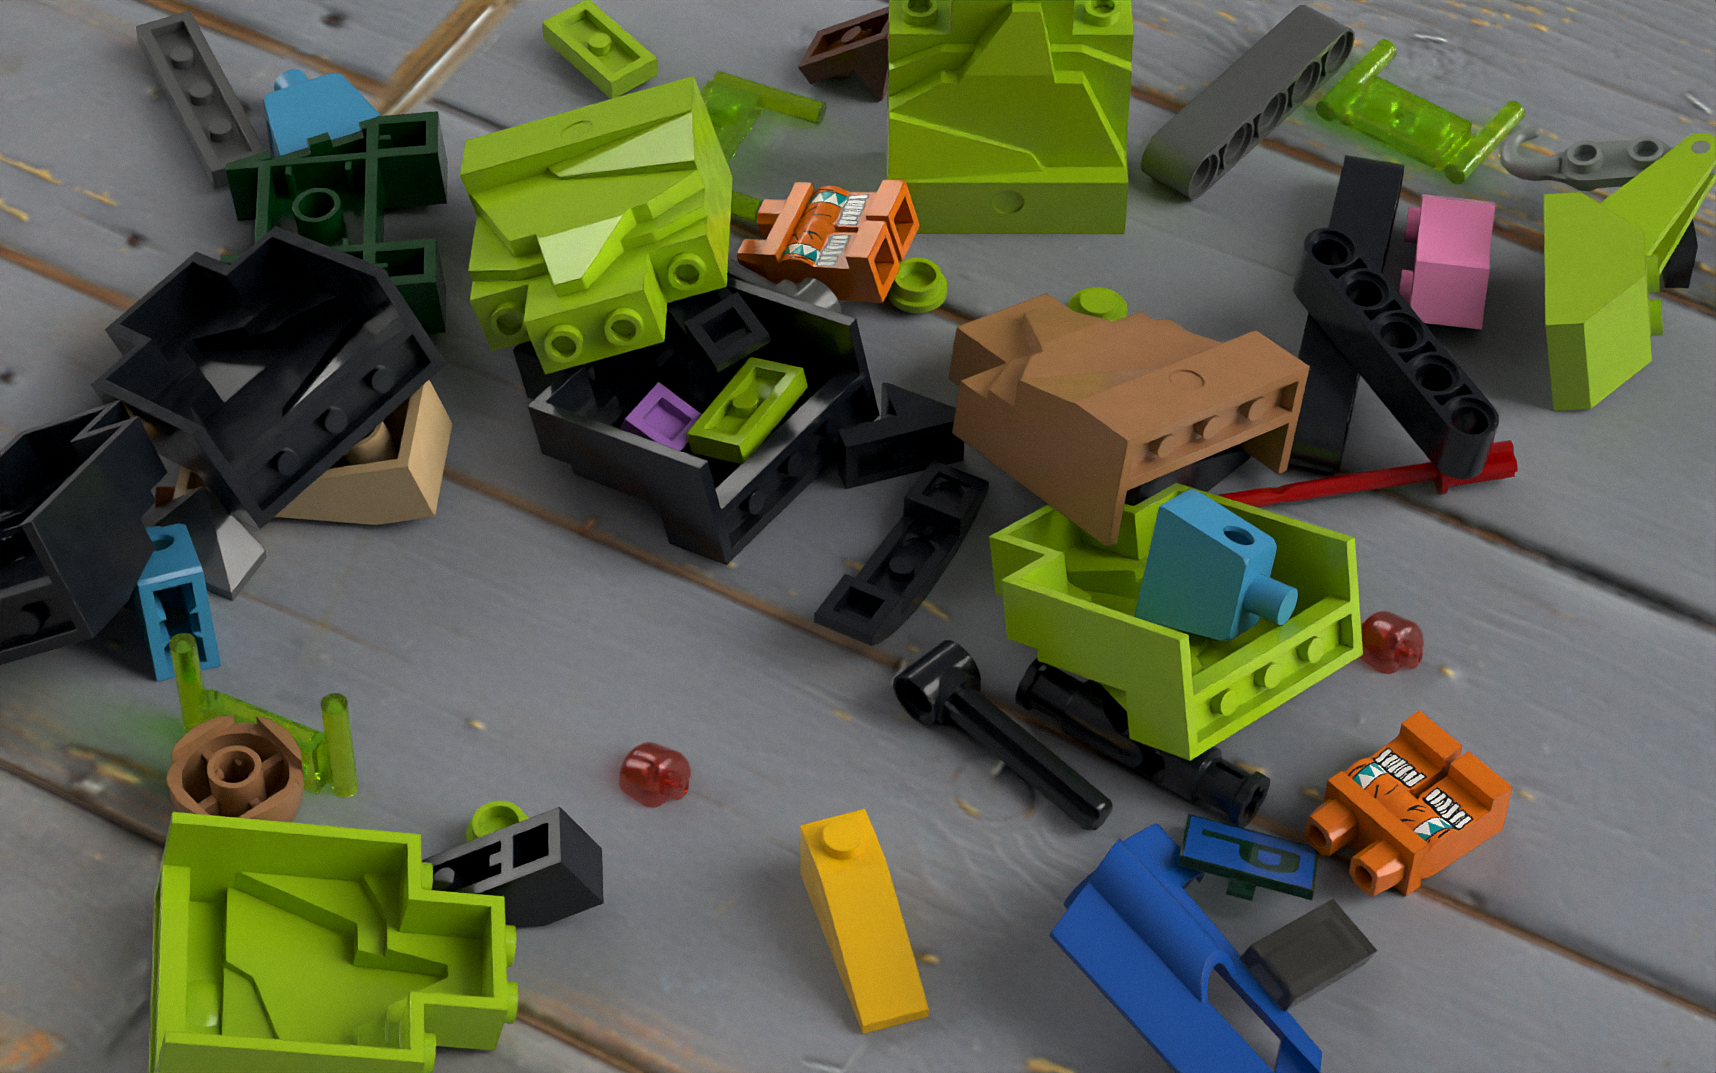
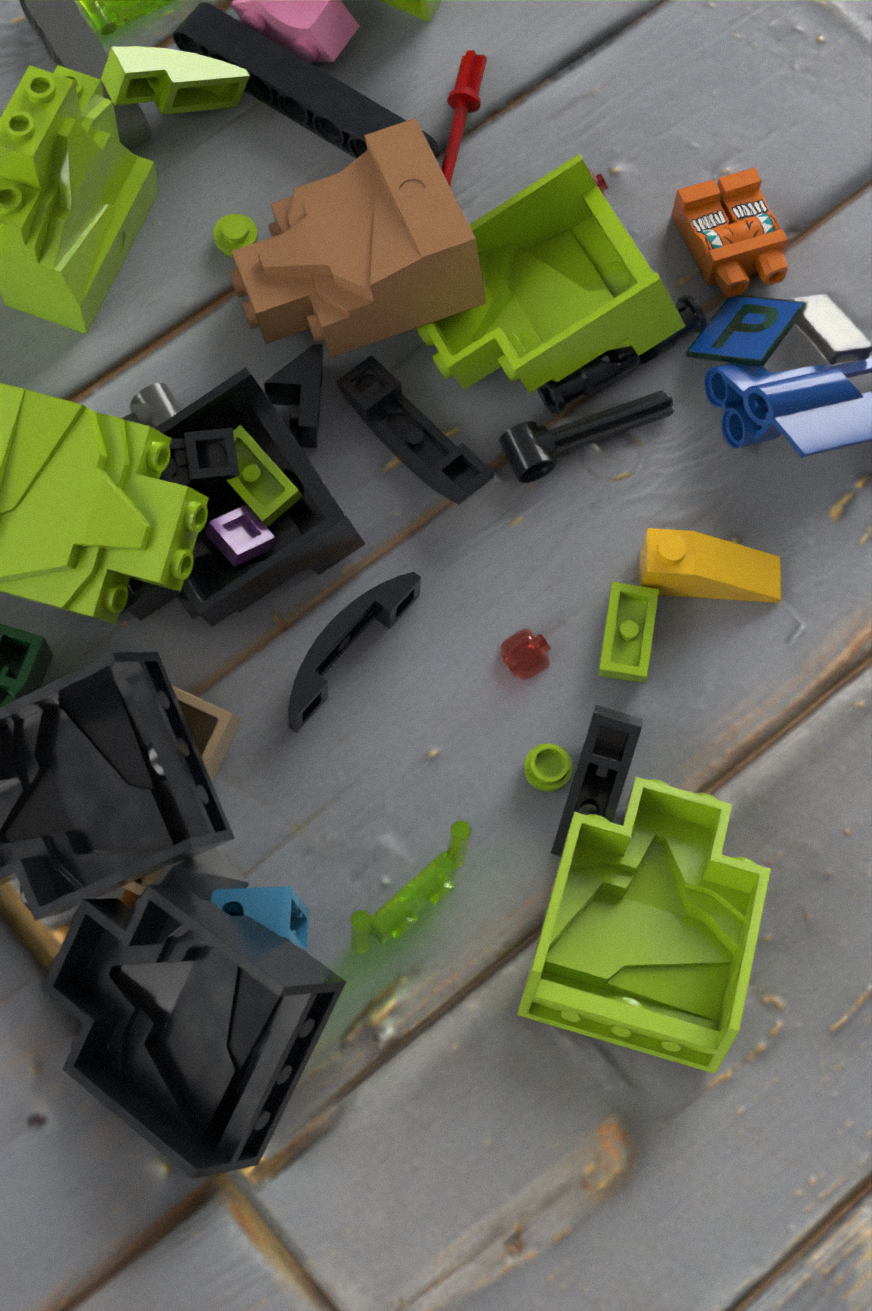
camera: 75 degrees left, 20 degrees up
medium nougat cylinder [167,715,304,822] -> none
orange hips [737,180,920,303] -> none
lime plate [887,257,948,313] -> none
dark azure torso [1134,488,1298,641] -> none
black beam [1293,228,1499,479] -> none
none -> lime slope [101,46,250,115]
none -> black slope [288,572,421,733]
none -> lime plate [597,581,659,684]

